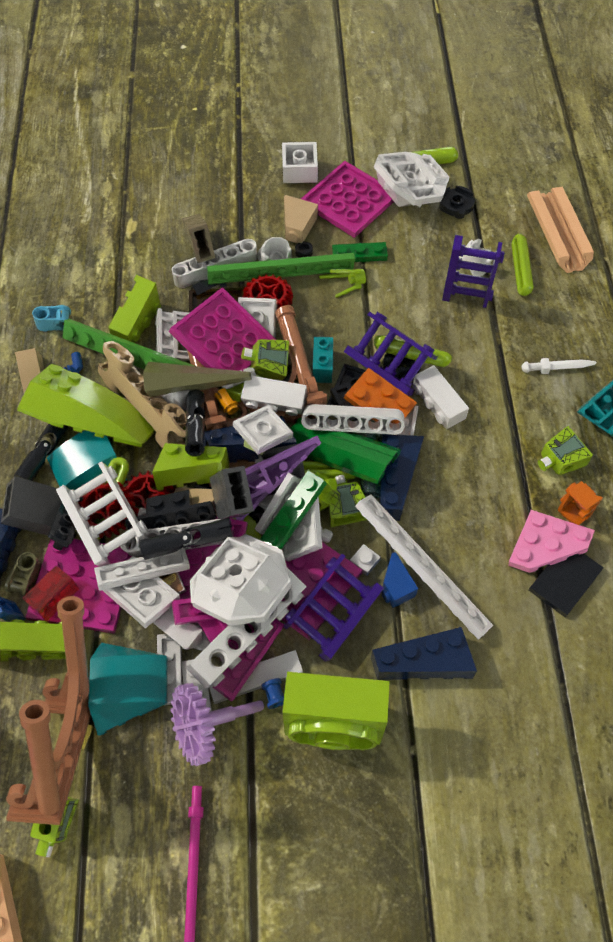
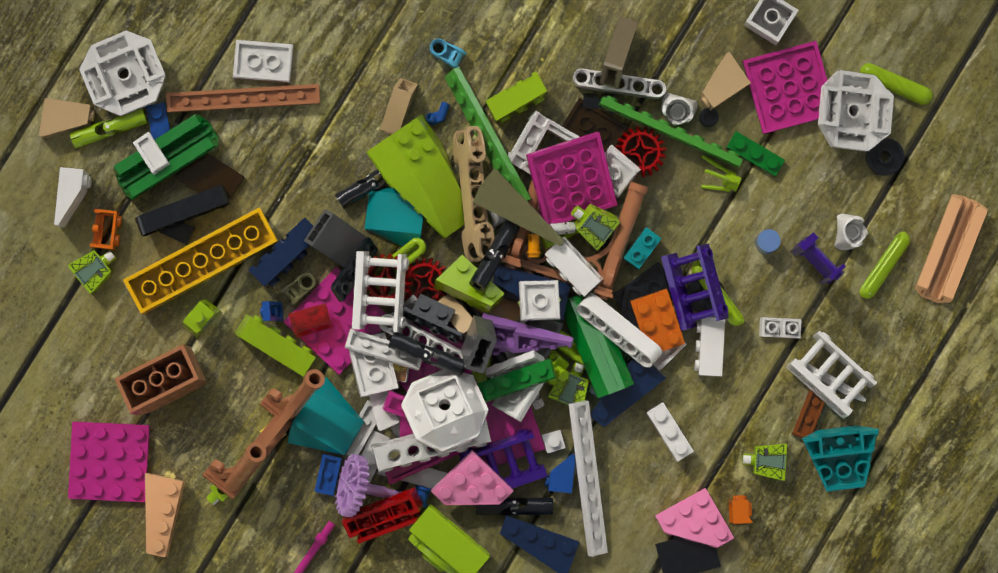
camera: 30 degrees right, 25 degrees up
none -> blue plate [314,454,342,496]
none -> red brick [342,487,423,544]
none -> bright pink plate [431,450,513,505]
none -> black piece [476,498,553,515]
none -> white brick [646,402,694,462]
none -> medium blue piece [755,229,781,254]
none -> white slope [759,317,801,339]
none -> white fence [786,331,877,419]
none -> dark orange tile [792,389,825,438]

